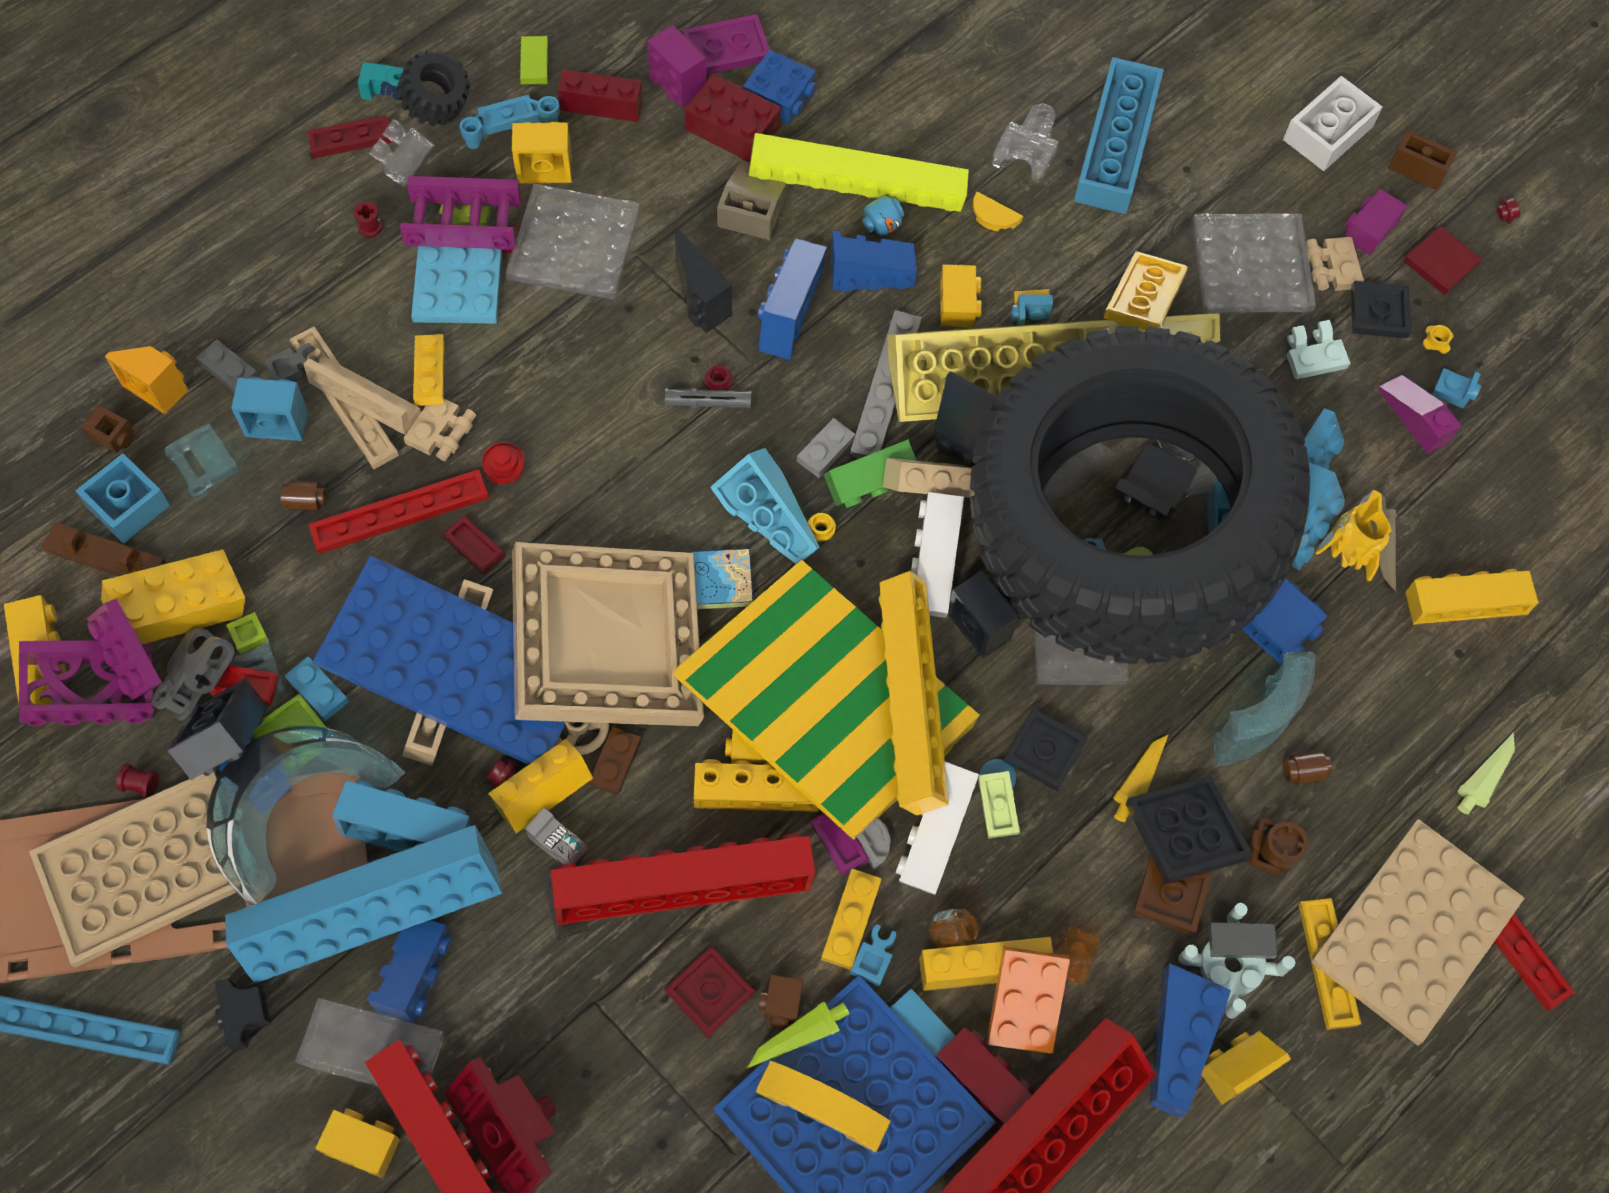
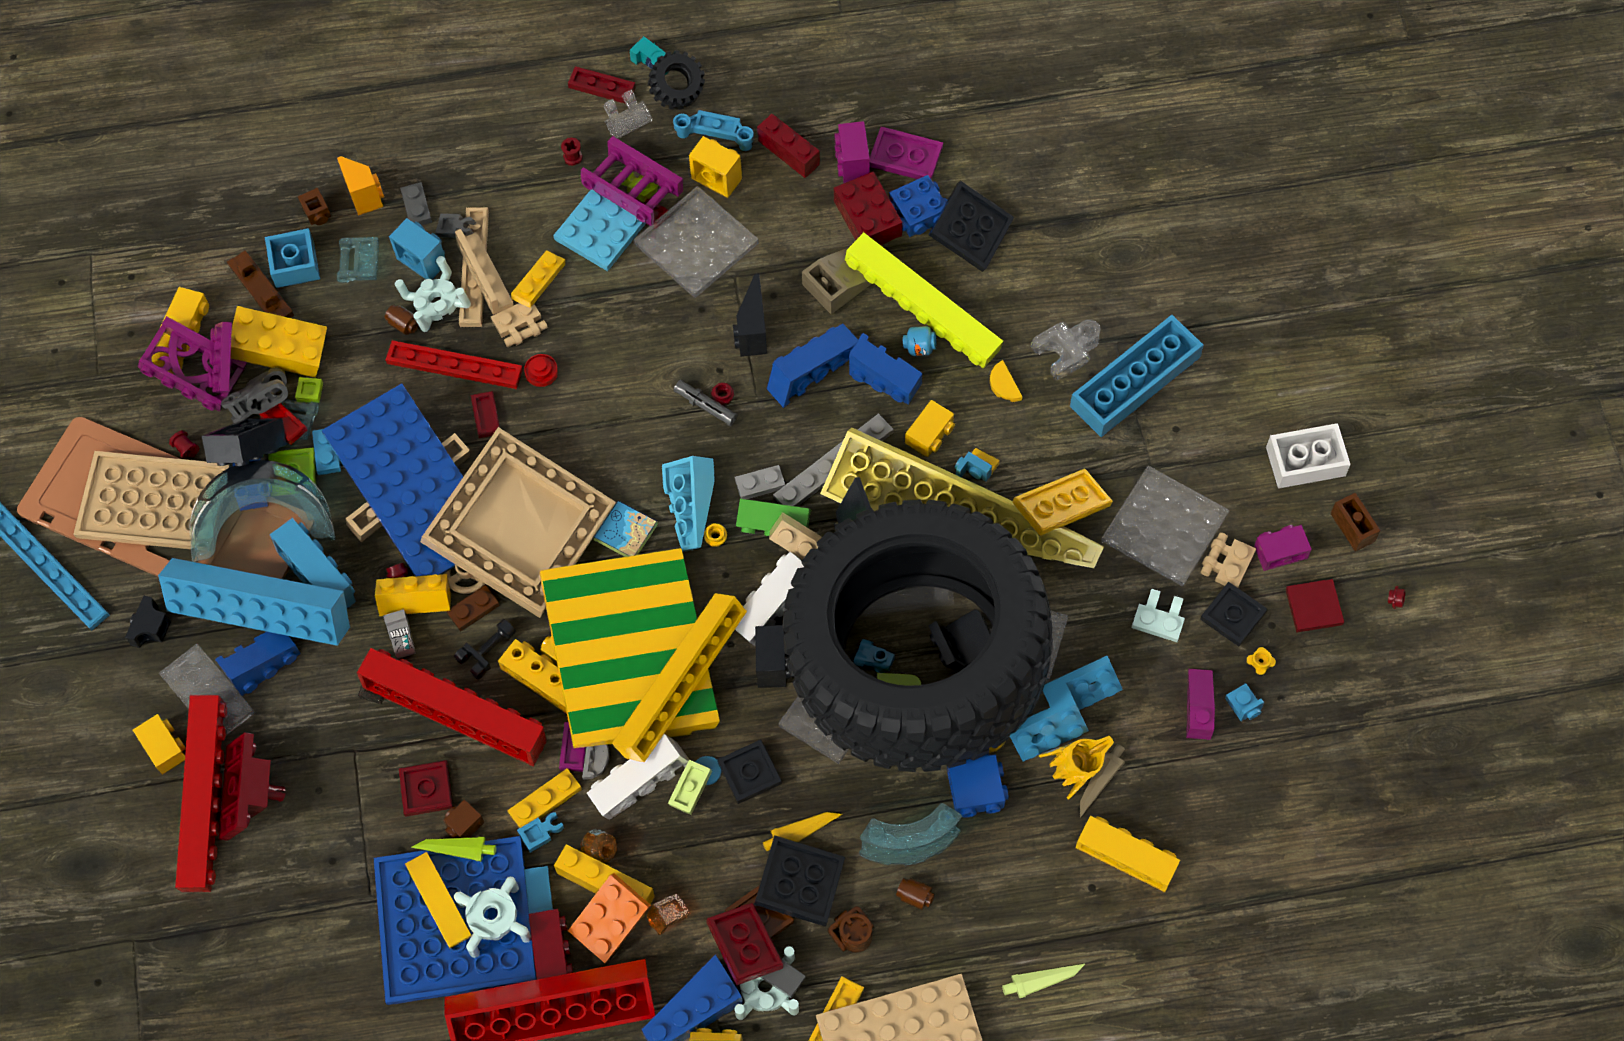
camera: 40 degrees right, 0 degrees up
lime tile [520,36,548,84] -> none
none -> light aqua plate [395,256,471,332]
none -> black bar [454,619,516,680]
none -> light aqua plate [454,877,531,958]
none -> dark red tile [706,902,784,985]
none -> black plate [928,180,1014,272]

